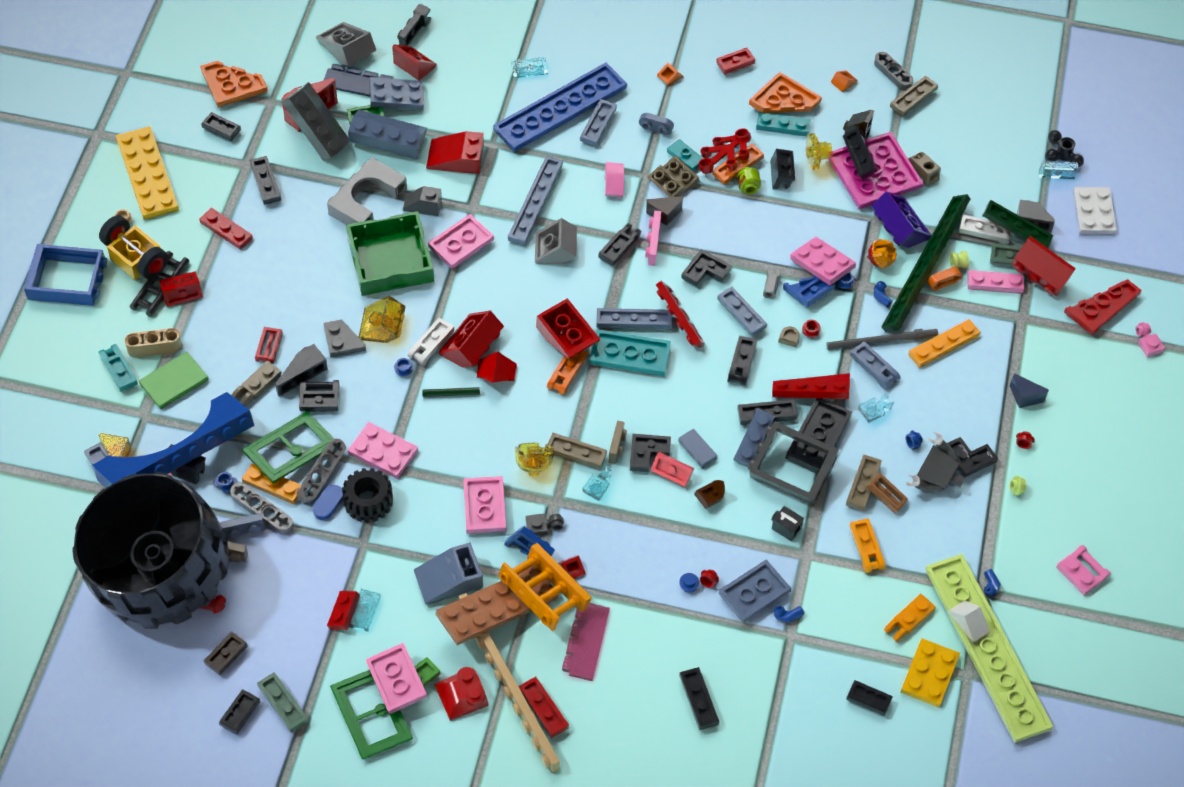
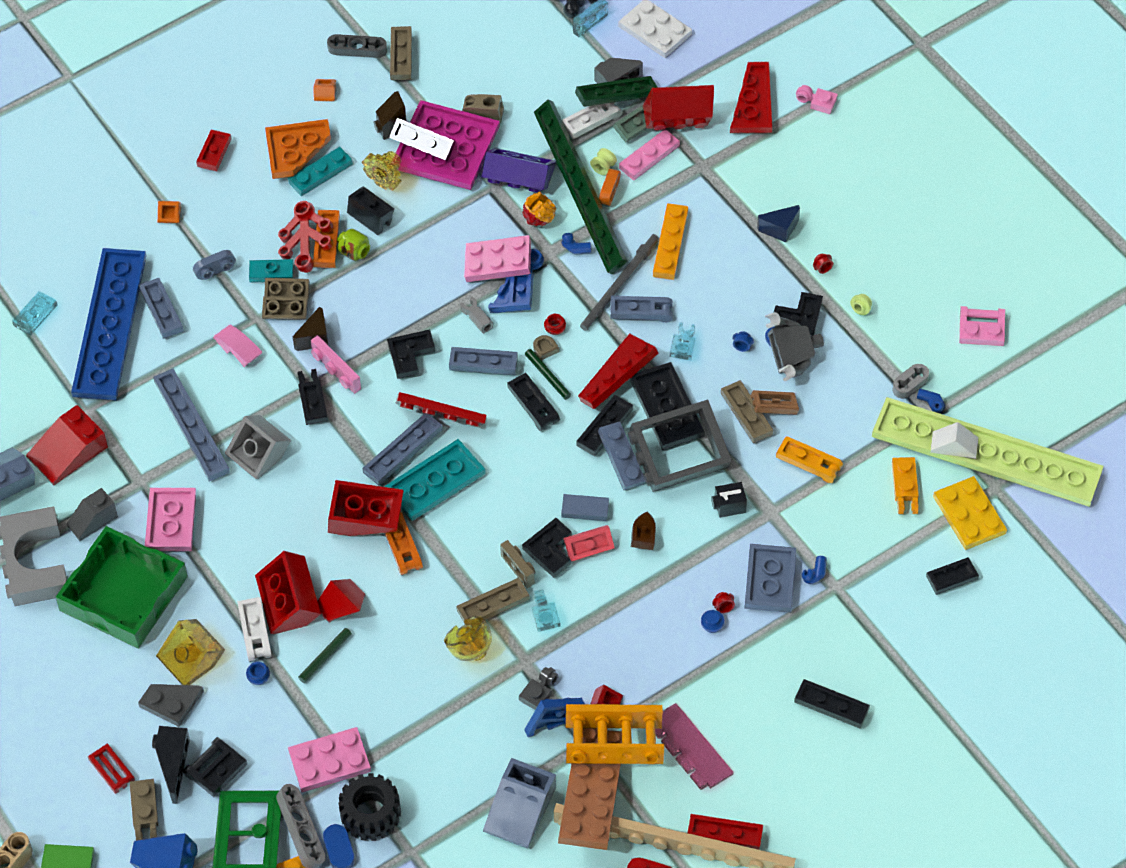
camera: 45 degrees left, 0 degrees up
bright pink plate [463,476,506,534] -> none
none -> dark green bar [525,349,571,400]
none -> light grey beam [892,364,929,399]

